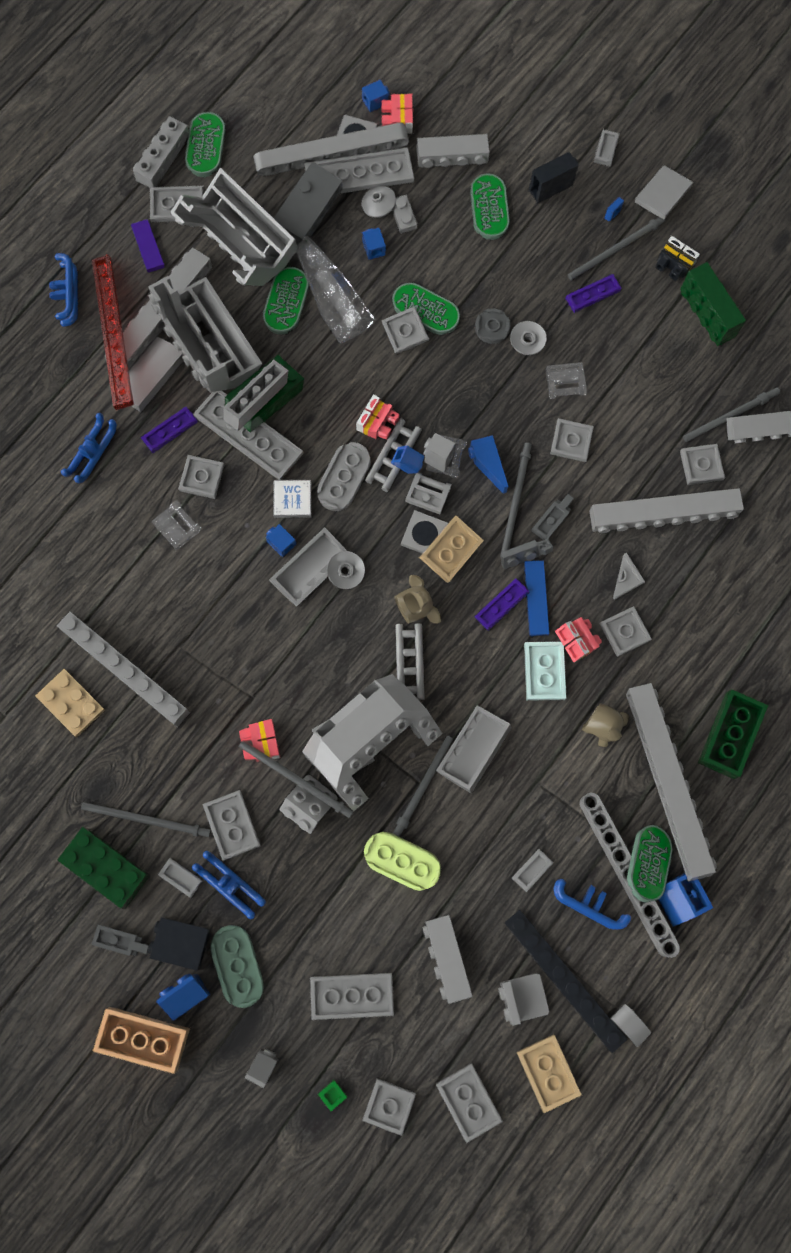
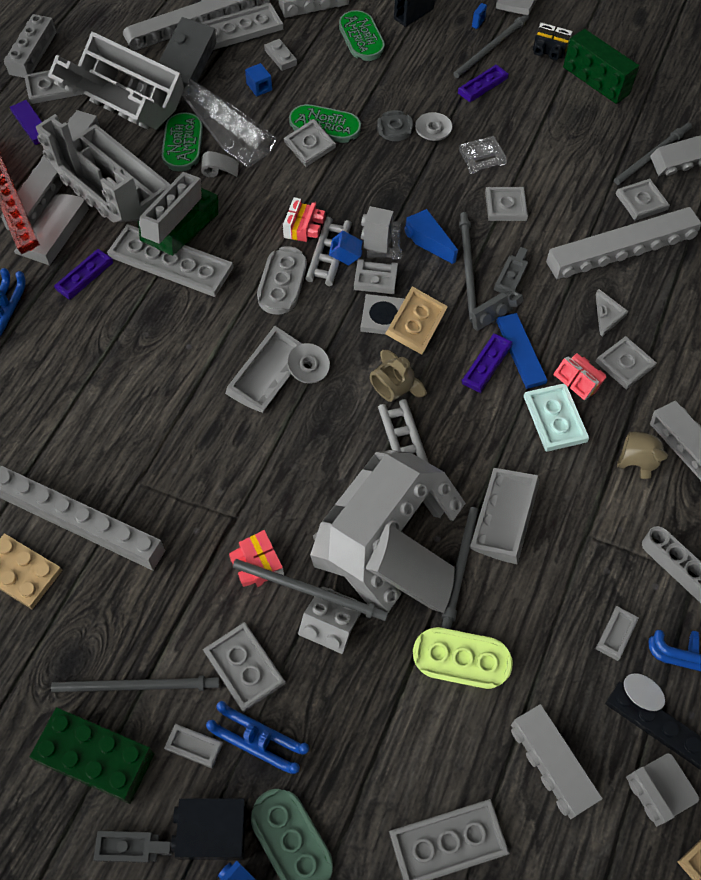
camera: 10 degrees left, 15 degrees down
clear plate [151,500,202,551] -> none
light grey tile [178,455,225,499] -> none
tile [185,112,225,177] -> none
blue brick [266,524,296,557] -> none
white tile [273,480,311,518] -> none
light grey dish [362,186,396,218] -> none
none -> light grey panel [201,151,239,177]
none -> light grey slope [365,524,454,613]
none -> white sticker [624,674,665,711]

